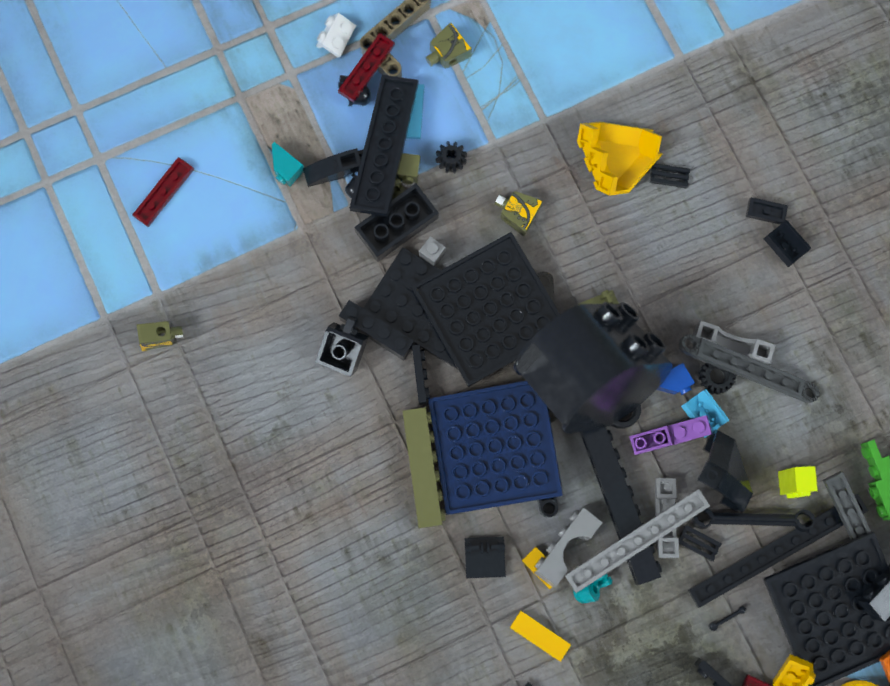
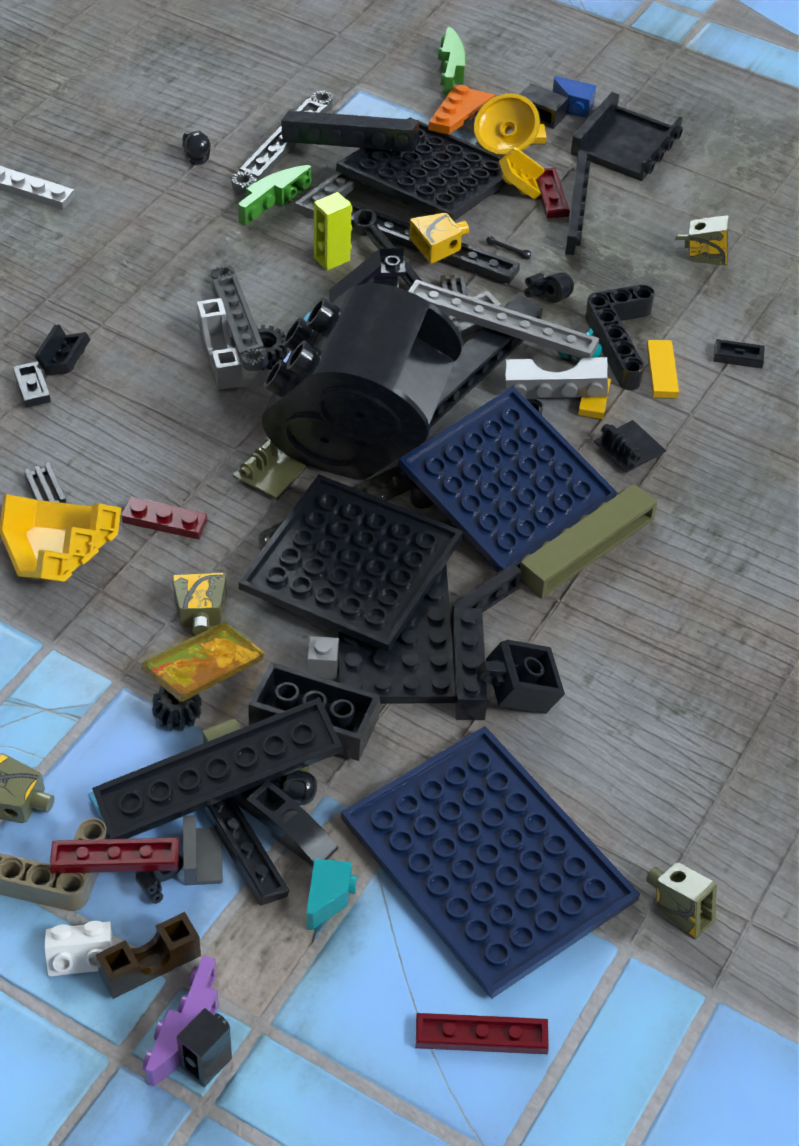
camera: 125 degrees left, 30 degrees down
none -> dark brown arch [96,912,201,999]
none -> plate [121,497,207,540]
none -> clear yellow tile [141,622,264,702]
none -> medium lavender slope [142,955,219,1086]
none -> black brick [176,1008,232,1087]
none -> dark grey panel [183,815,223,886]
none -> black tile [203,798,290,906]
none -> dark blue plate [341,726,640,999]
none -> yellow torso [409,213,469,264]
none -> black piece [524,272,574,303]
none -> black beam [585,285,655,390]

